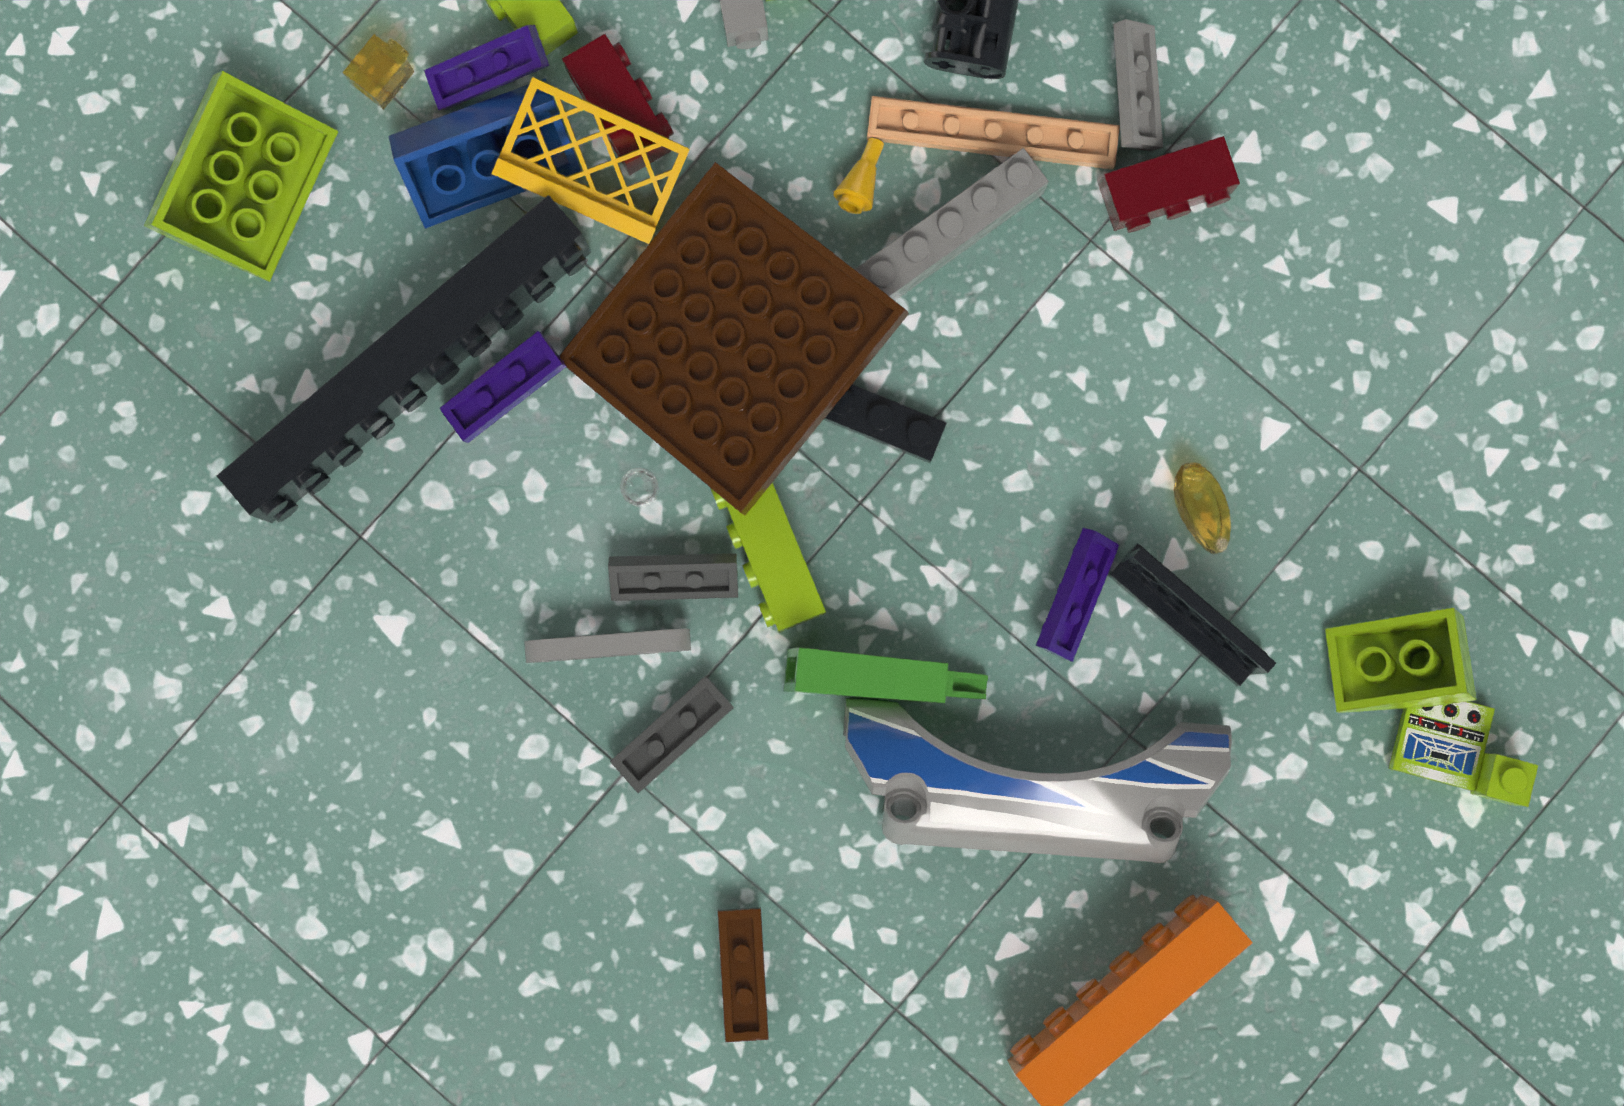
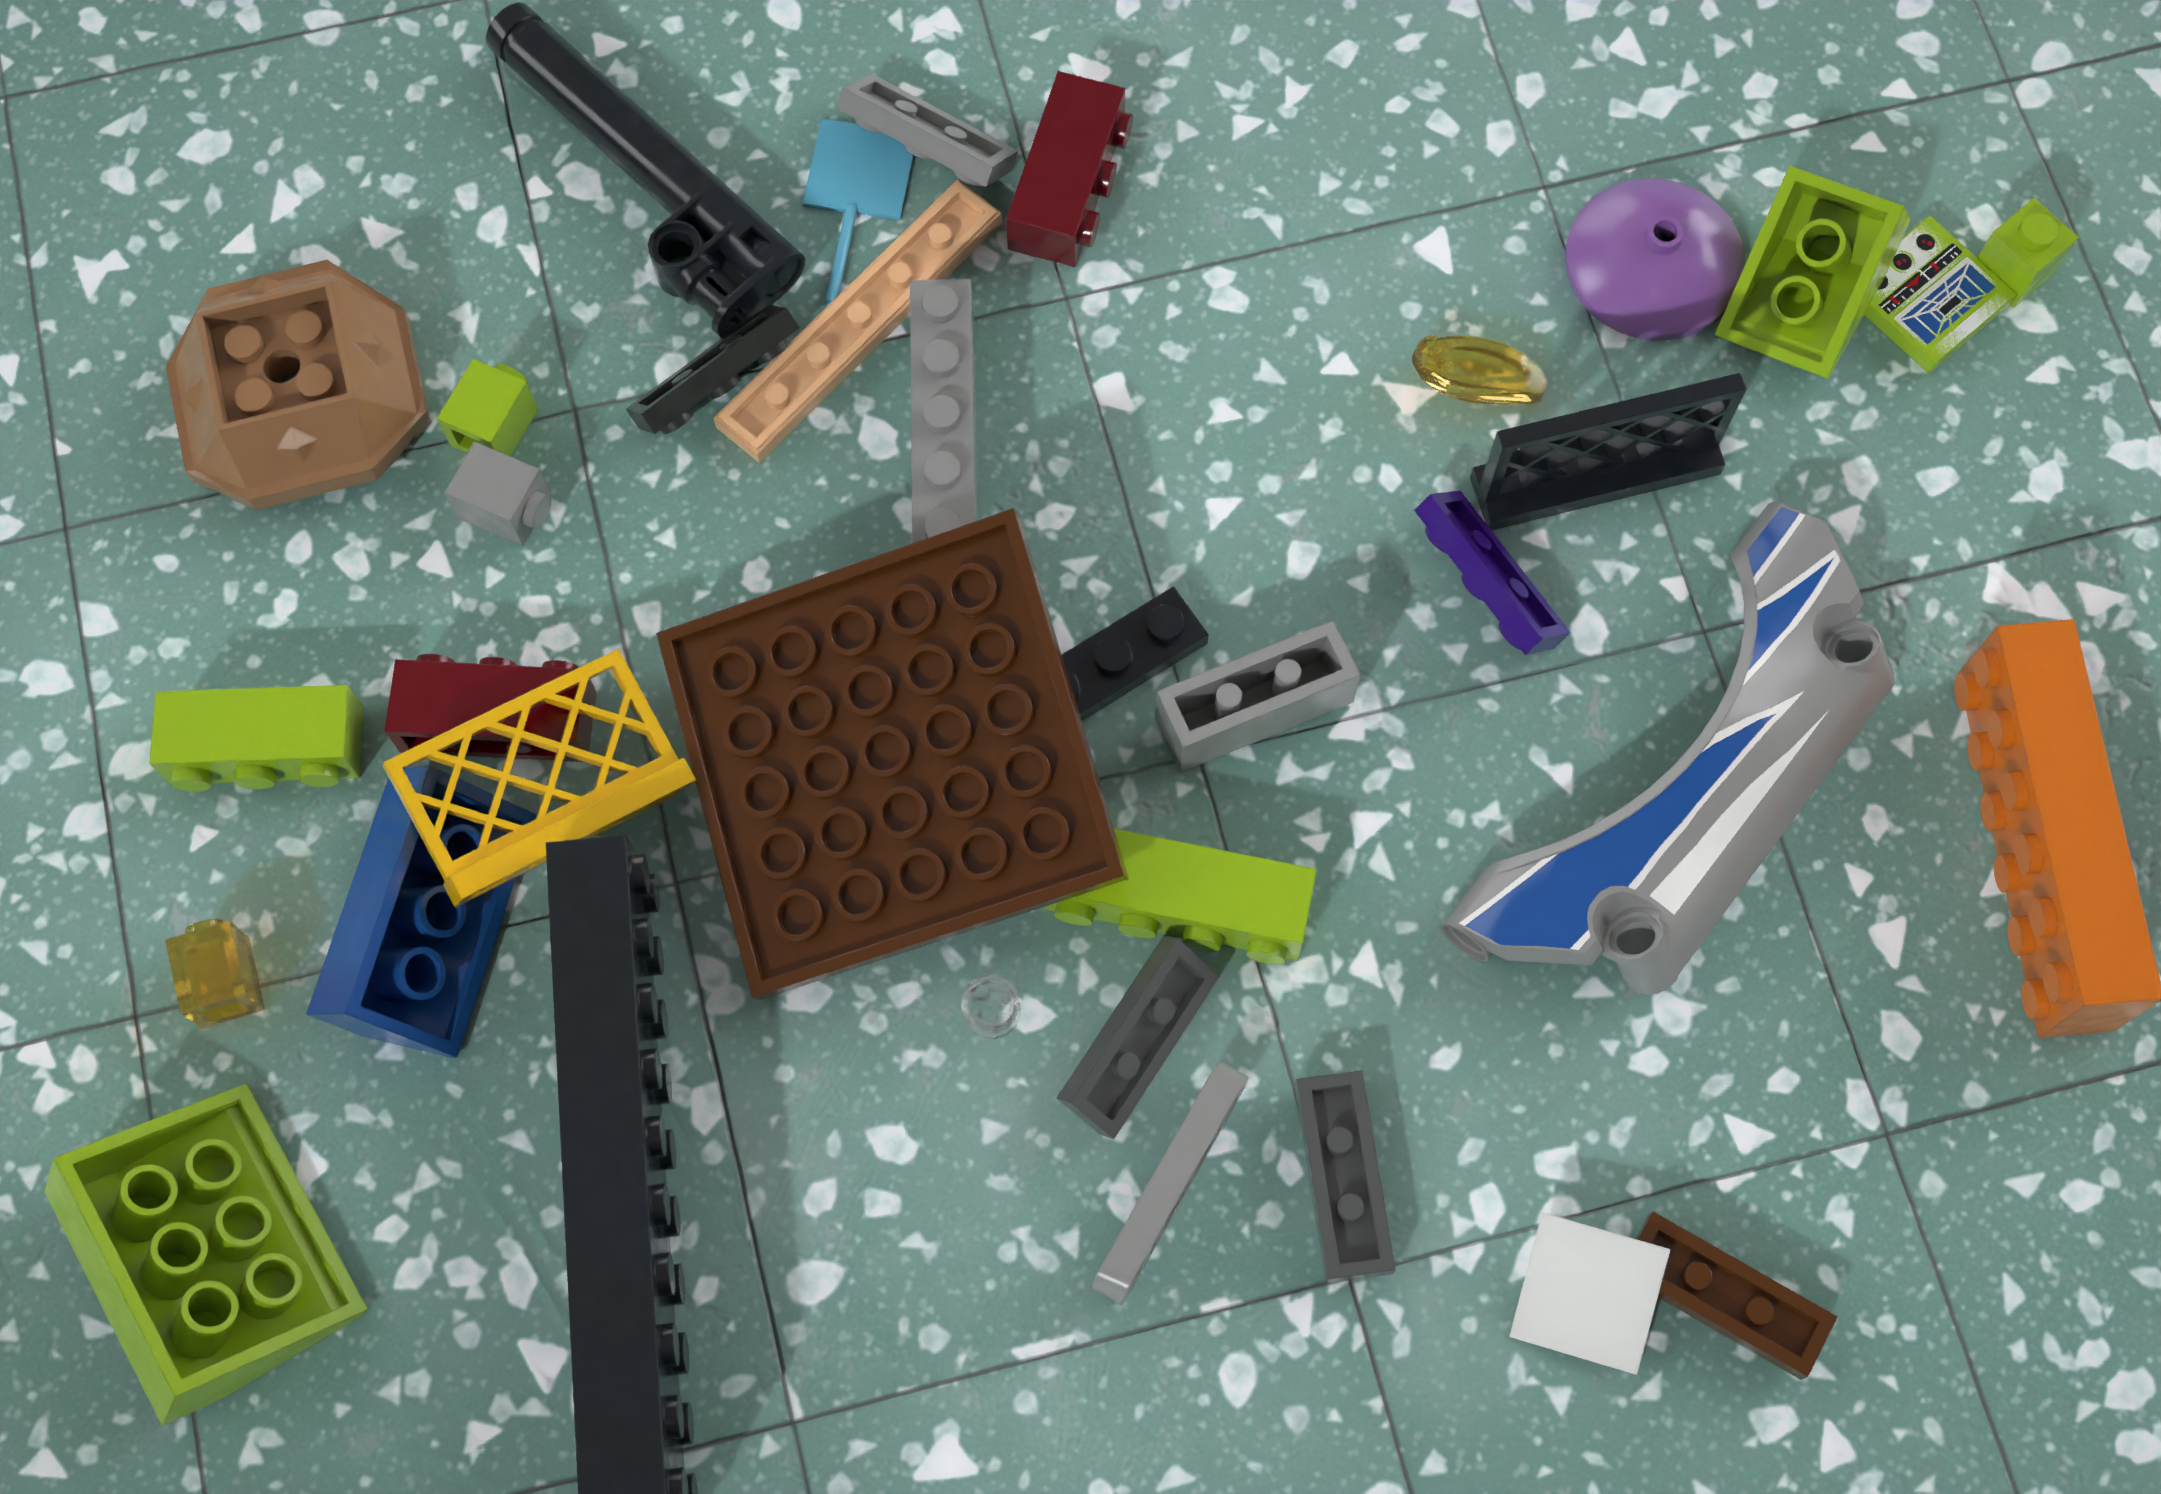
camera: 55 degrees left, 15 degrees down
dark purple plate [424,25,550,110] -> none
dark purple plate [439,331,567,443] -> none
bright green piece [784,648,988,703] -> none
yellow cone [833,138,884,214] -> none
none -> pearl dark grey plate [626,305,800,434]
none -> medium azure piece [802,119,914,307]
none -> light grey brick [1155,620,1360,773]
none -> white sticker [1509,1212,1670,1375]
none -> medium lavender dish [1565,178,1745,341]

